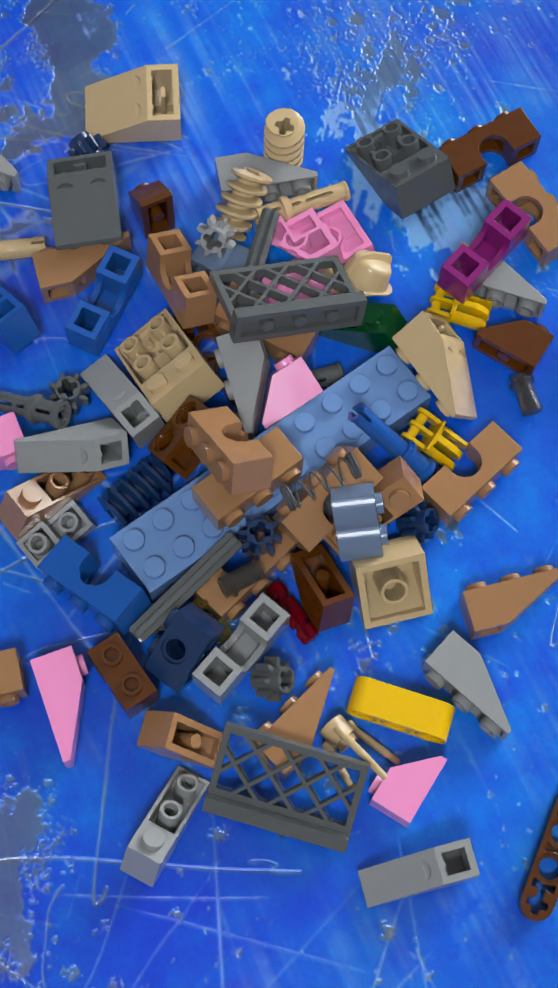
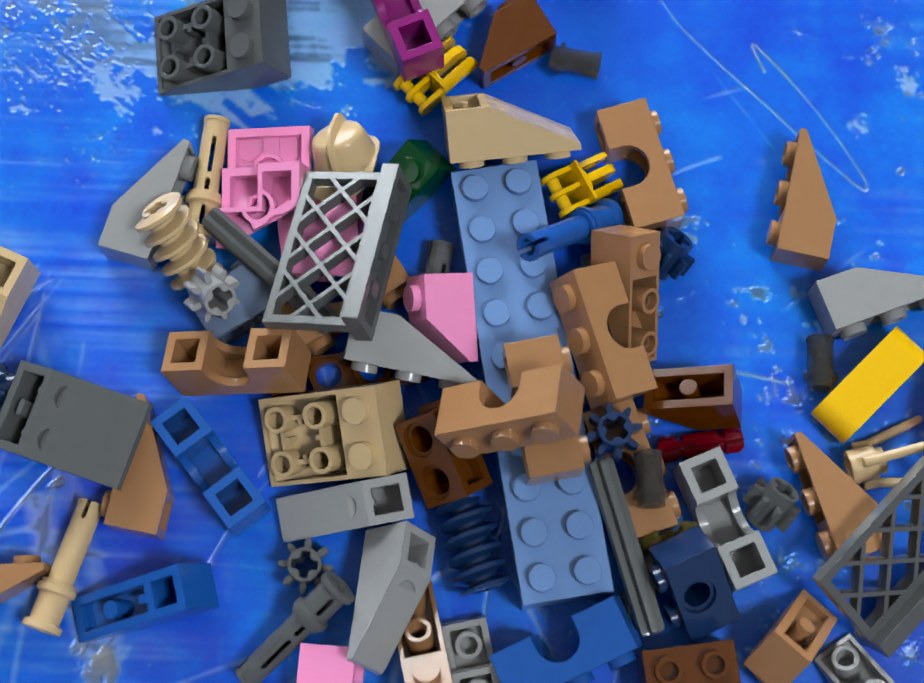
camera: 60 degrees left, 5 degrees up
reddish brown slope [128,180,175,239] -> none
tan piece [263,108,305,167] -> none
dark grey piece [279,452,362,512] -> none
sand blue brick [330,482,389,562] -> none
tan slope [348,536,433,630] -> none
none -> clear smoke pin [803,334,839,392]

